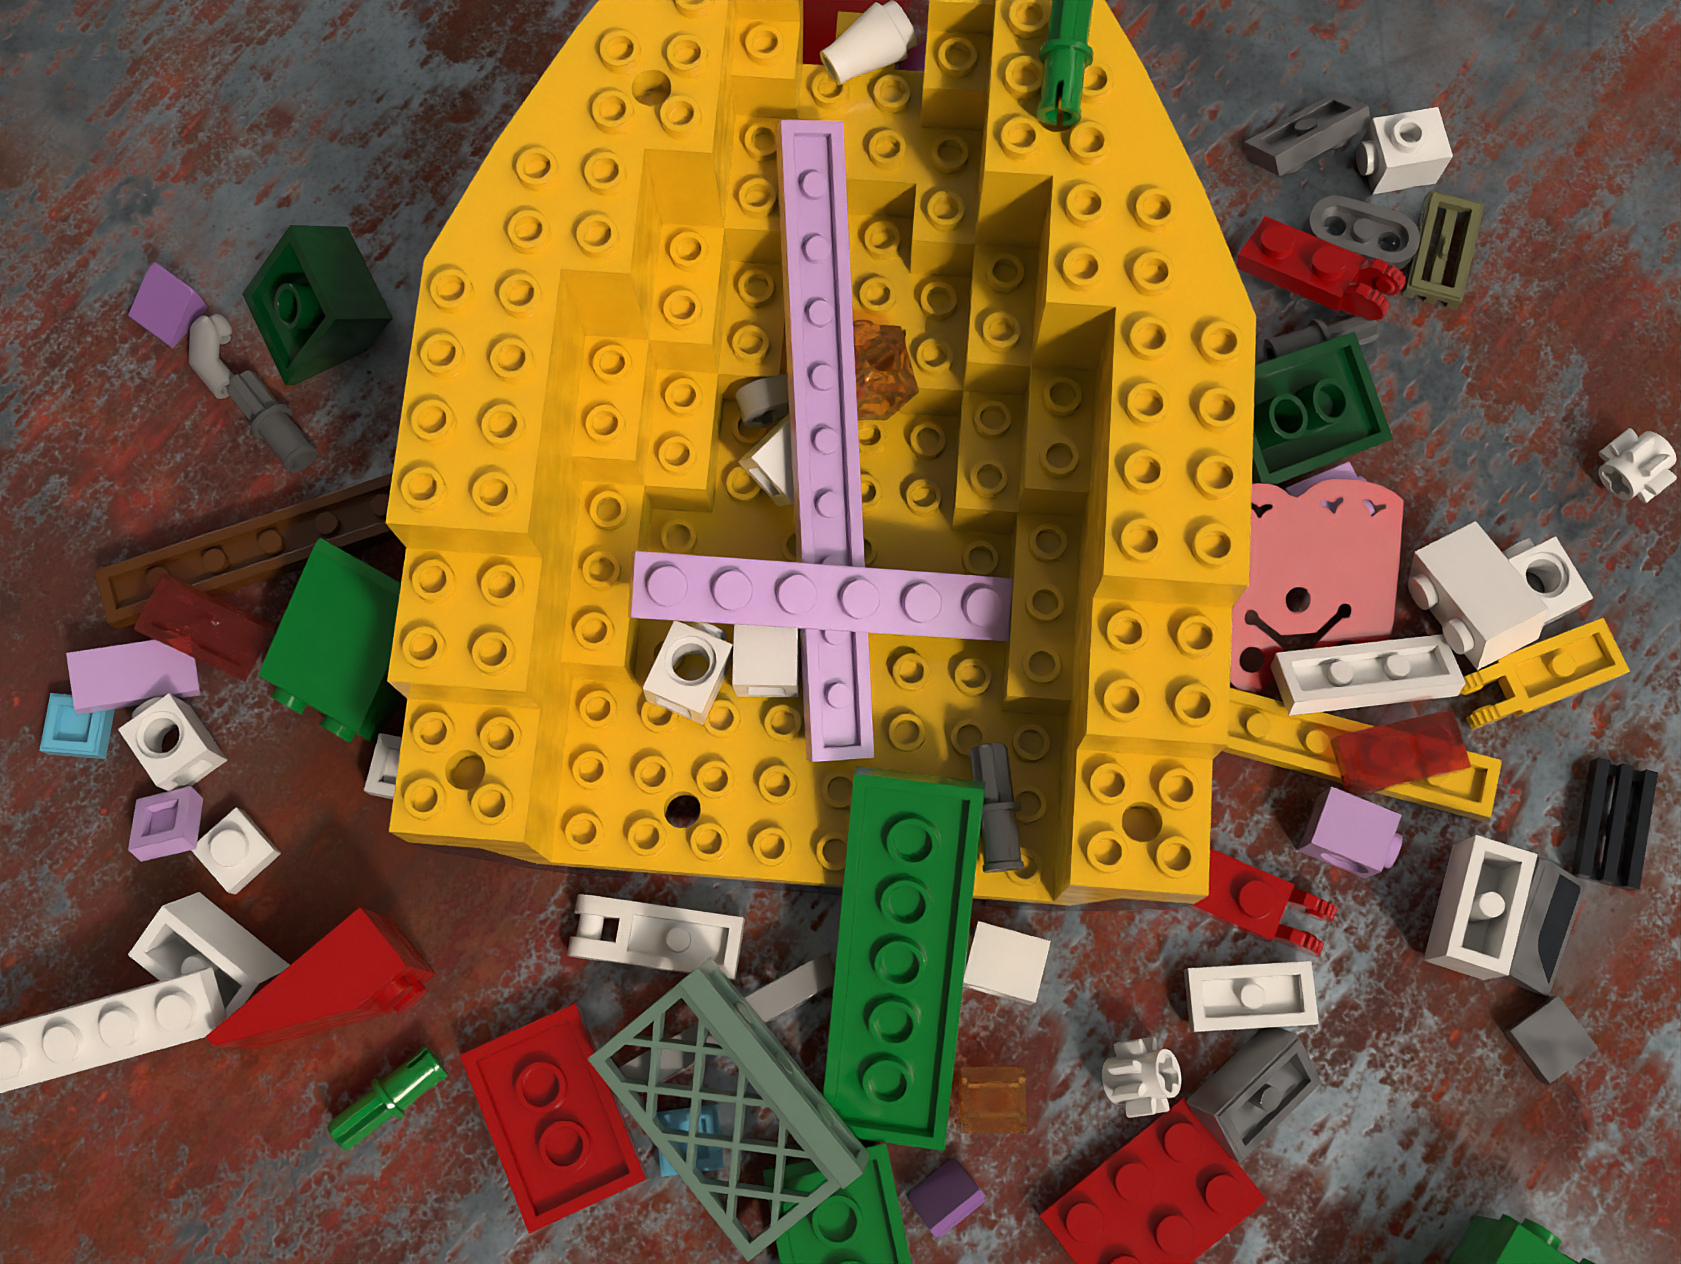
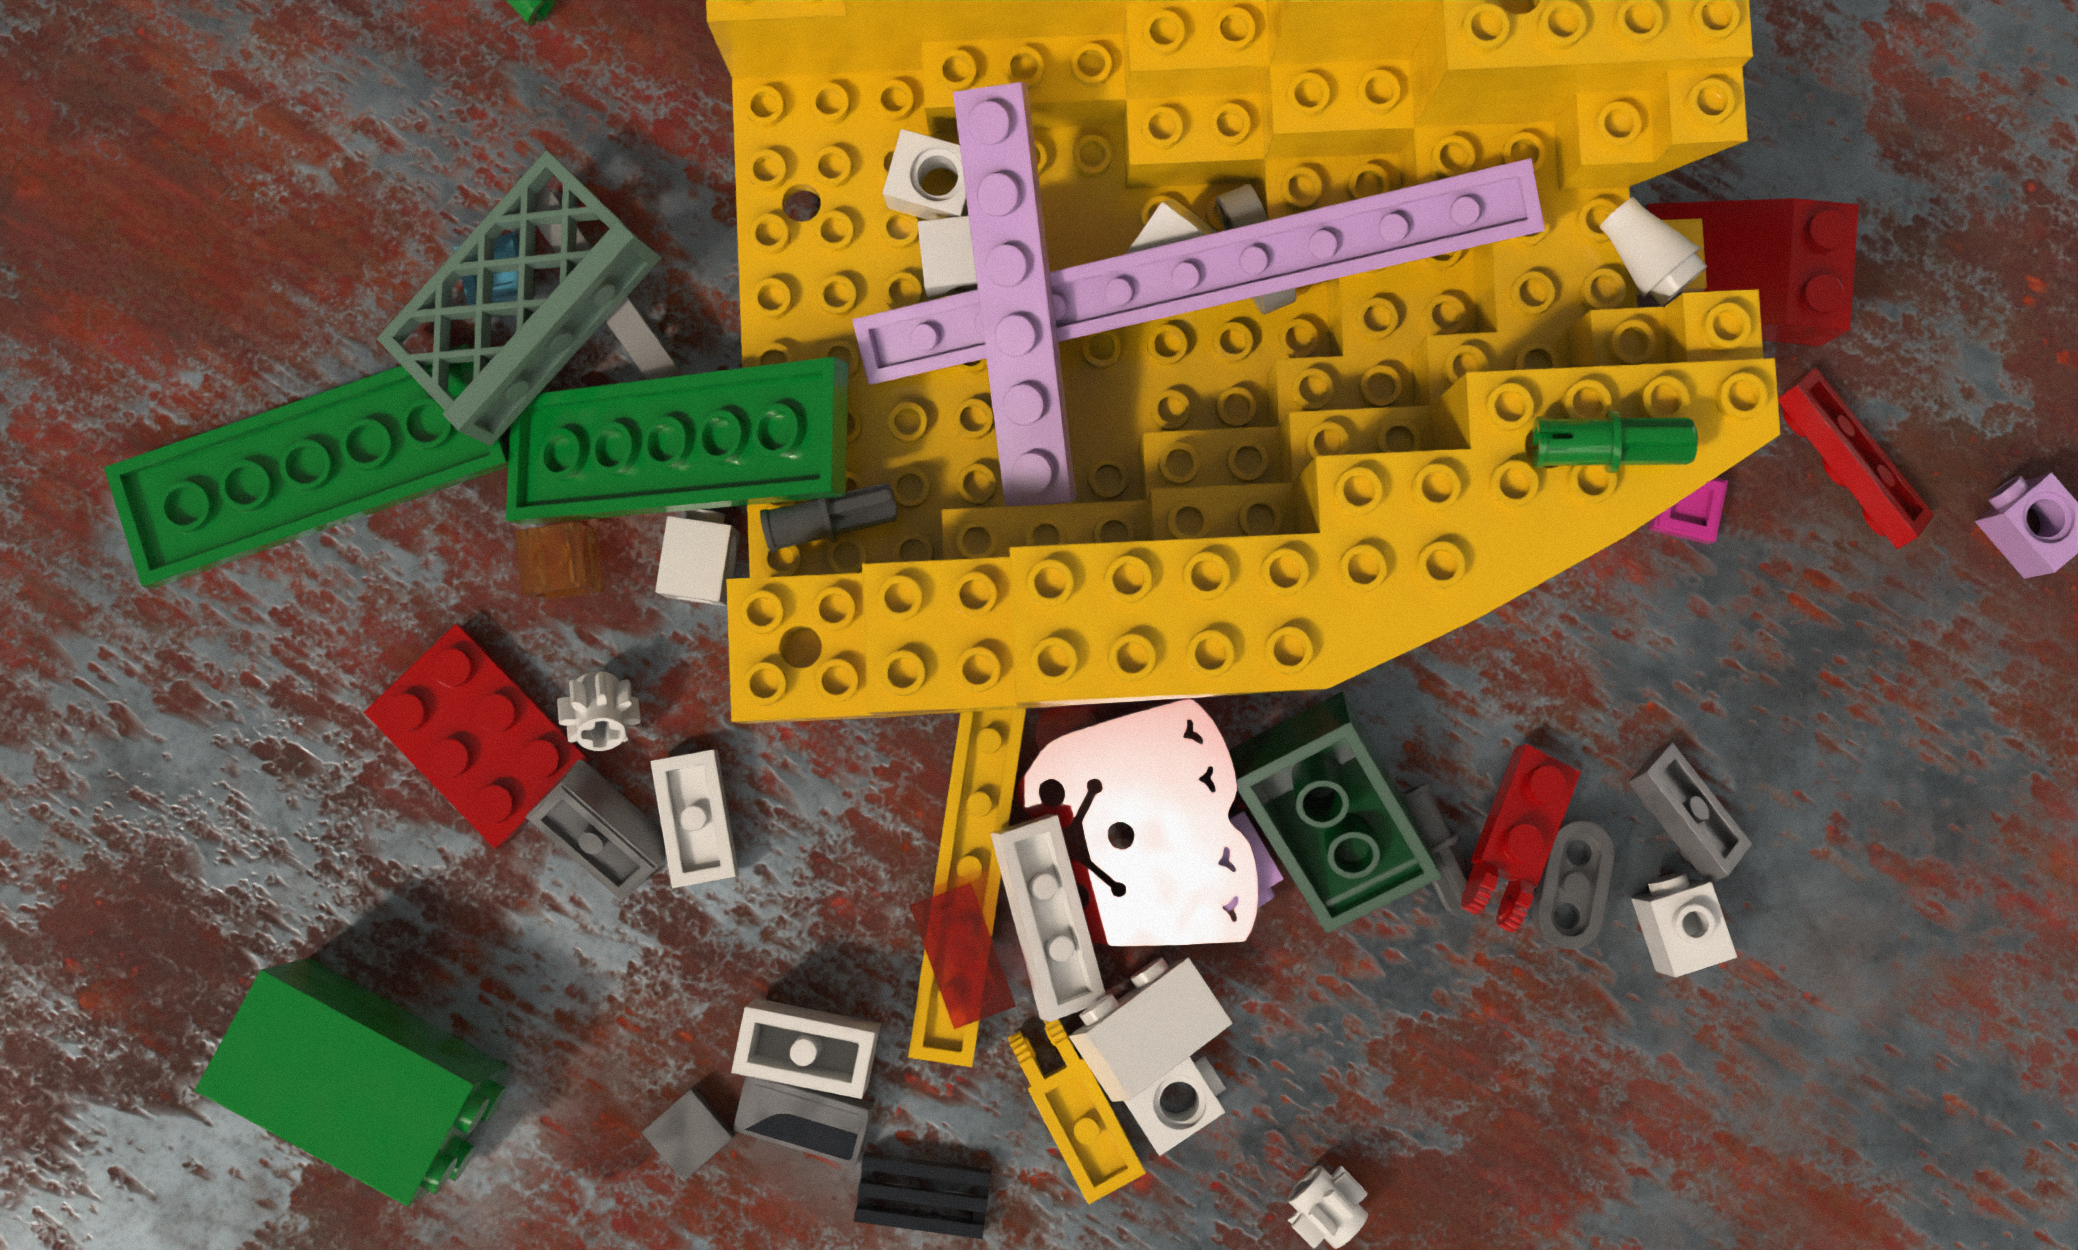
camera: 80 degrees right, 10 degrees up
red plate [460,1003,649,1234] -> none
white plate [567,894,745,980] -> none
clear orange brick [853,320,919,420] -> none
medium lavender slope [908,1159,986,1238] -> none
red hinge [1185,848,1338,957] -> none
lavender brick [1297,787,1403,879] -> none
olive tile [1401,190,1484,310] -> none

